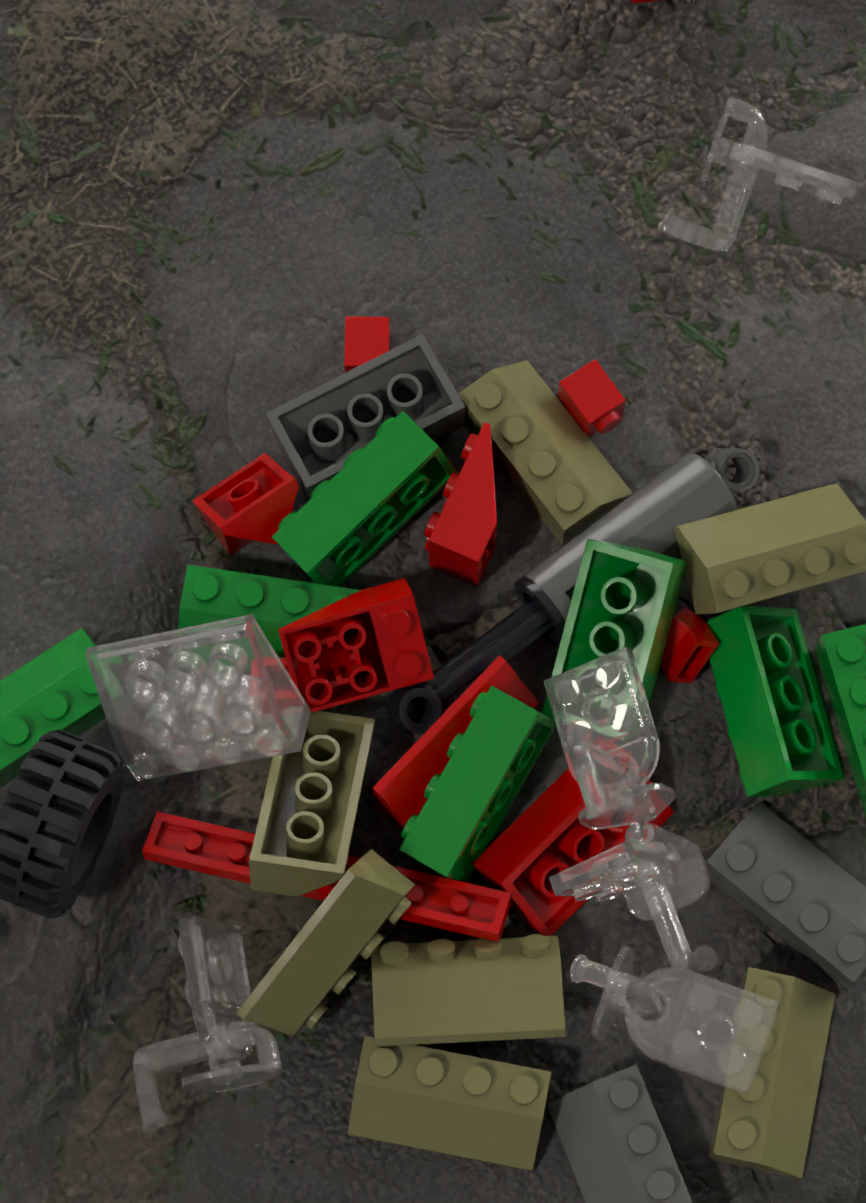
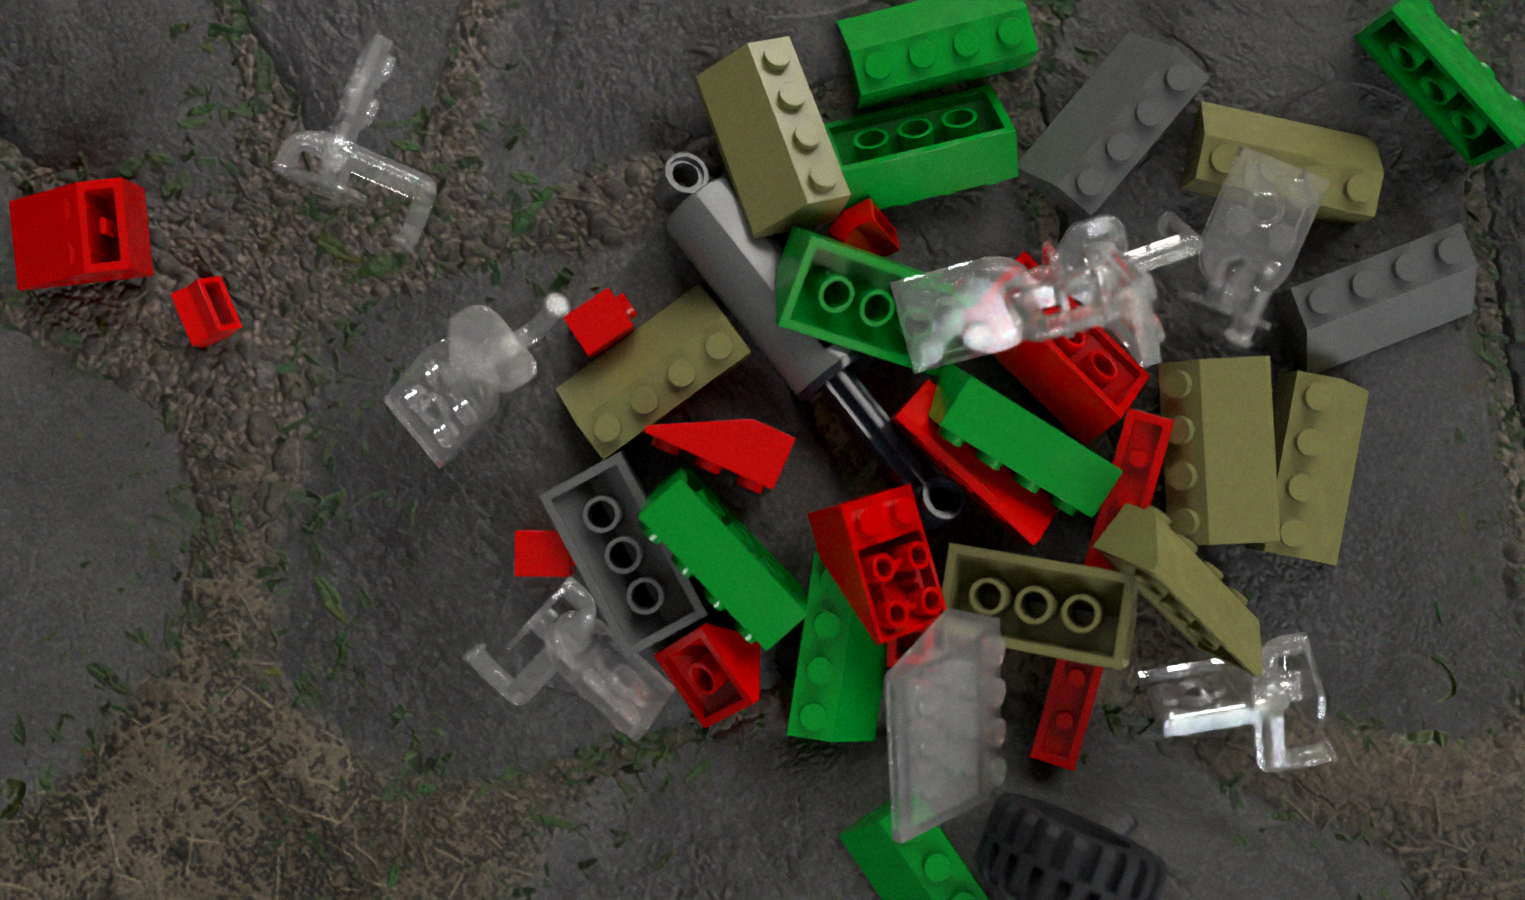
camera: 90 degrees left, 15 degrees up
none -> red piece [170,276,242,348]
none -> clear plate [382,293,570,468]
none -> clear plate [462,576,676,743]

